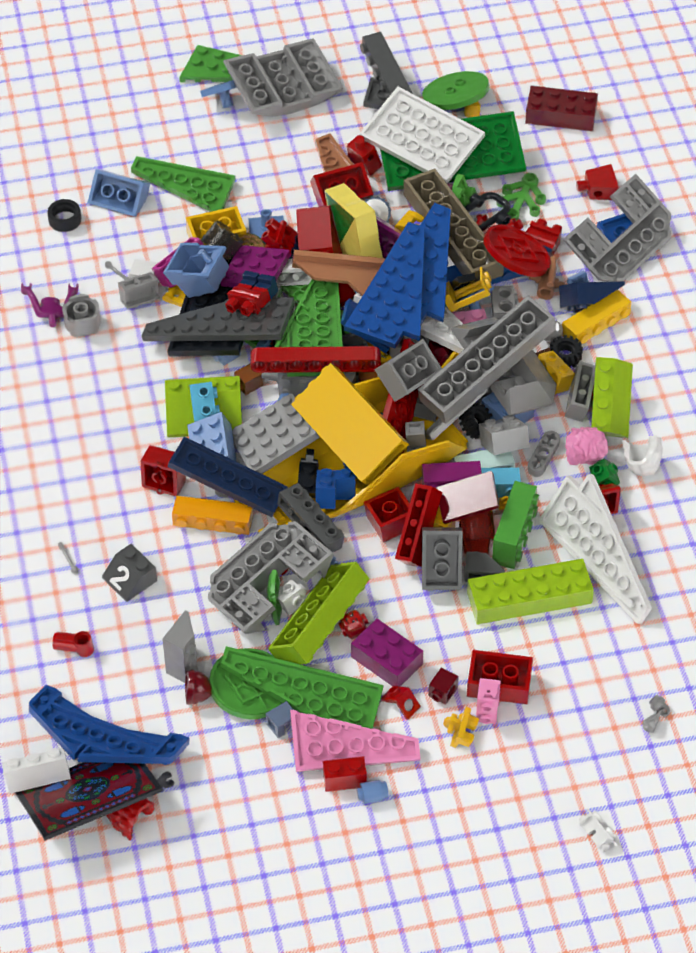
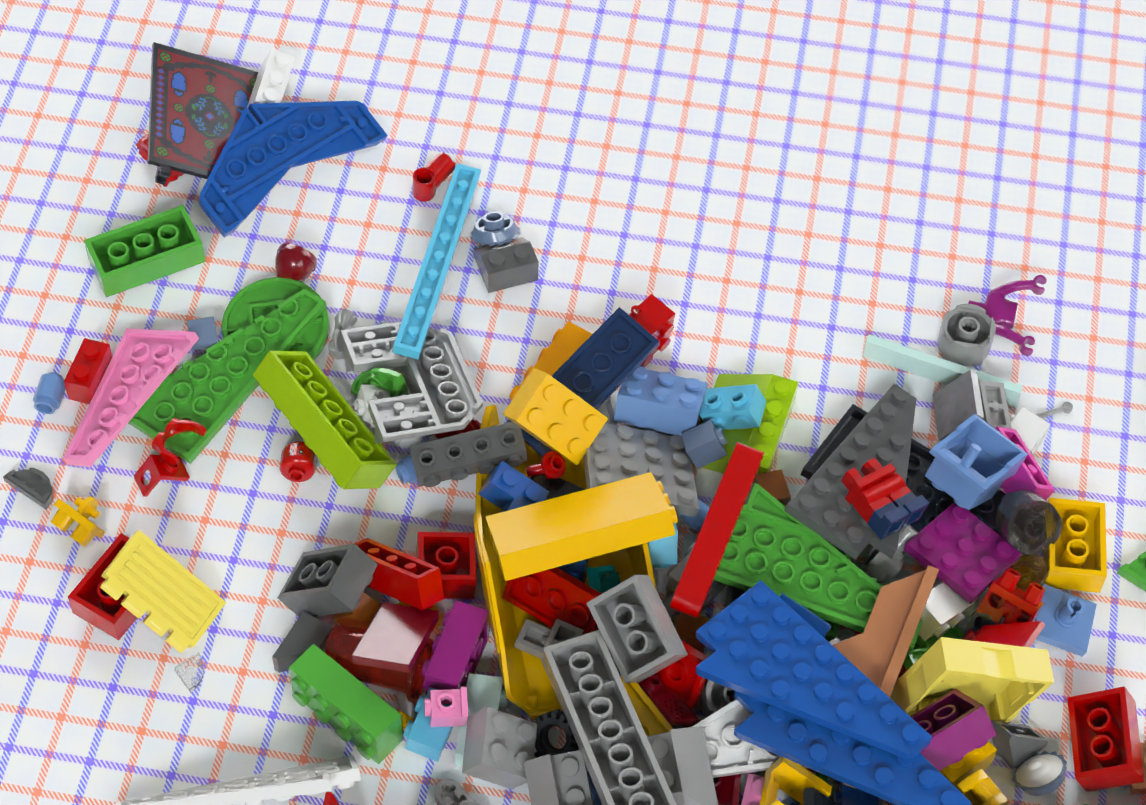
camera: 110 degrees right, 5 degrees up
light grey hinge [58,542,79,574] -> none
light grey slope [162,610,198,683] -> none
magenta brick [351,618,423,686] -> none
dark red brick [428,667,459,705] -> none
lime brick [467,558,594,625] -> none
bright pink hinge [476,678,501,724] -> none
none -> dark grey plate [3,467,53,510]
none -> bright green brick [84,205,206,298]
none -> light yellow hinge [100,530,226,653]
none -> red cap [152,418,207,465]
none -> clear tile [174,652,204,693]
none -> light grey piece [328,309,357,359]
none -> medium azure plate [392,163,481,360]
none -> bright pink brick [424,687,468,727]
none -> sand blue piece [470,212,521,247]
none -> yellow brick [503,368,608,465]
none -> red plate [526,451,566,479]
none -> sand blue brick [681,420,728,469]
none -> light aqua tile [862,335,1023,408]
none -> flat silver tile [932,370,984,441]

